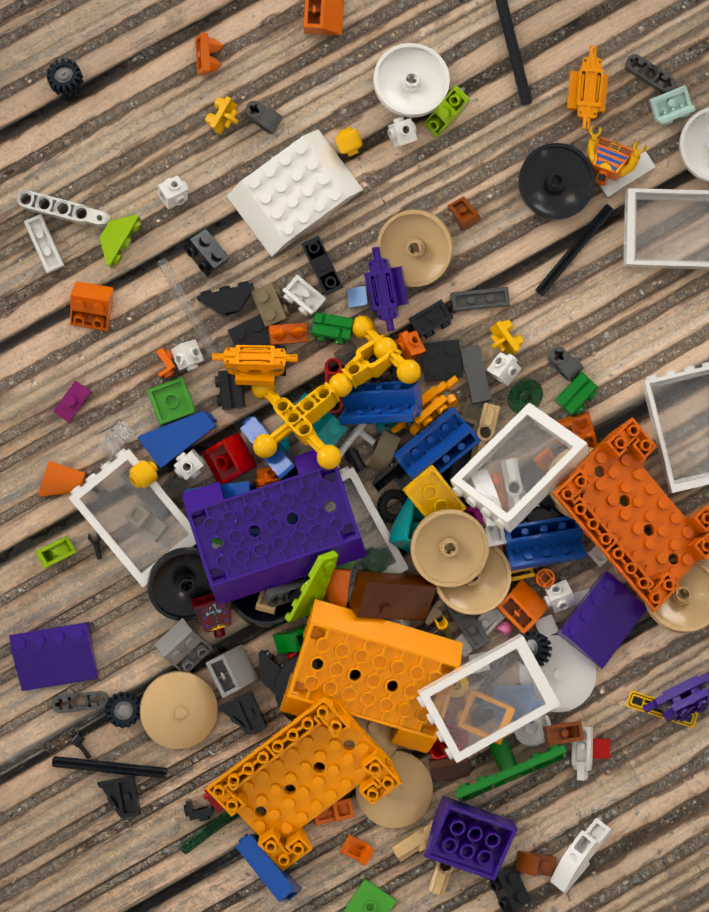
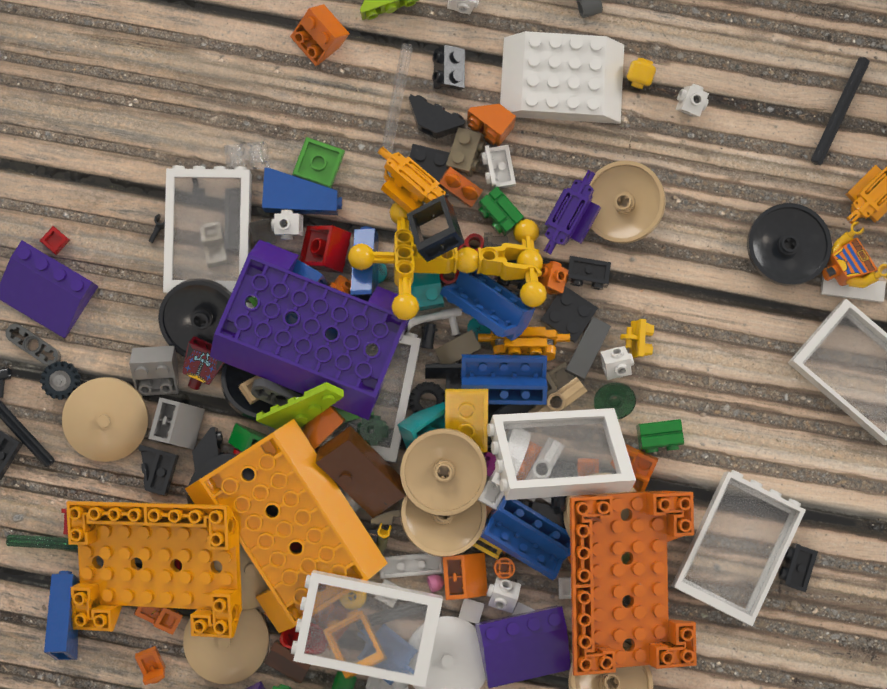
camera: 45 degrees right, 5 degrees down
lime slope [35,536,76,569] -> none
orange slope [39,461,87,497] -> none
magenta tile [53,381,91,423] -> none
yellow head [128,460,158,489] -> none
orange bracket [156,348,177,379] -> none
white brick [171,339,204,371] -> none
black bracket [184,798,214,822] -> none
black brick [215,370,246,411] -> none
black slope [301,235,344,296] -> none
light blue slope [347,286,368,308] -> none
white dish [373,43,450,118] -> none
lime slope [424,85,470,137] -> none
dark grey tile [444,604,491,652] -> none
dark orange slope [447,196,481,231] -> none
dark grey tile [451,287,510,312] -> none
black wheel [514,631,552,667] -> none
black axle [535,204,614,296] -> none
dark grey piece [547,347,584,382] -> none
none -> red tile [40,226,70,255]
none -> black window [407,195,465,262]
none -> orange slope [467,104,516,146]

